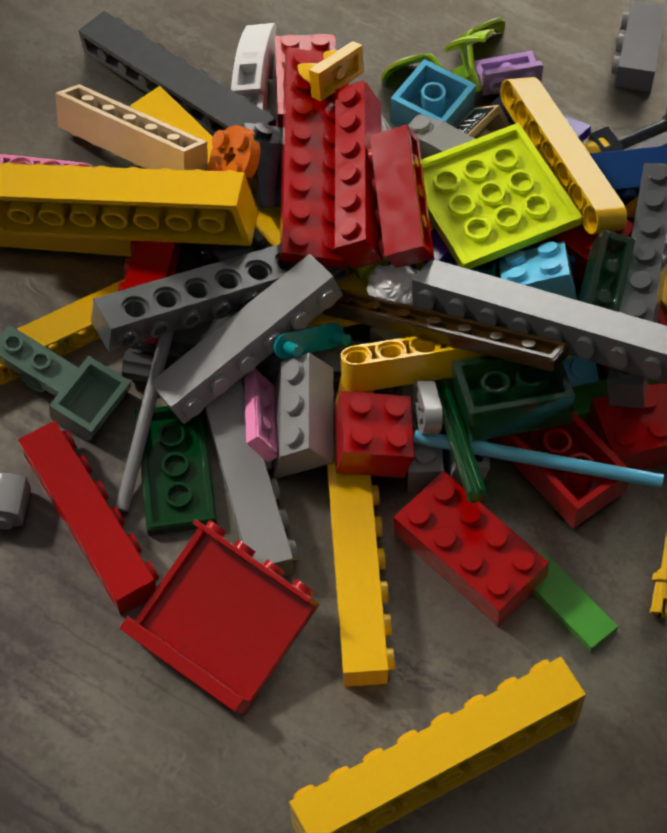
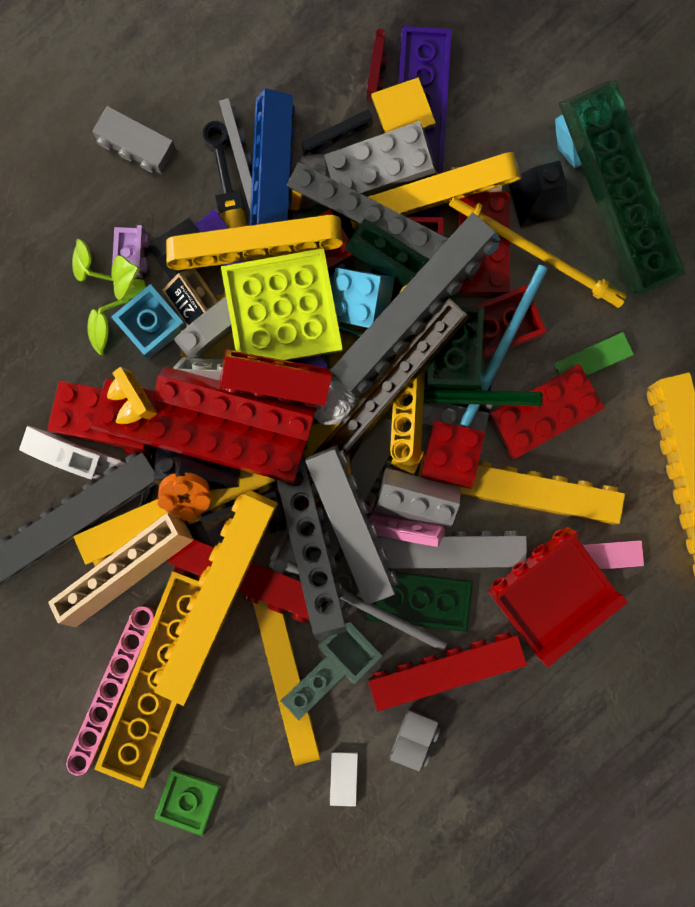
camera: 75 degrees left, 25 degrees up
teal piece [274,323,352,359] -> none
light grey beam [412,380,443,434] -> none
none -> bright pink tile [583,540,644,569]

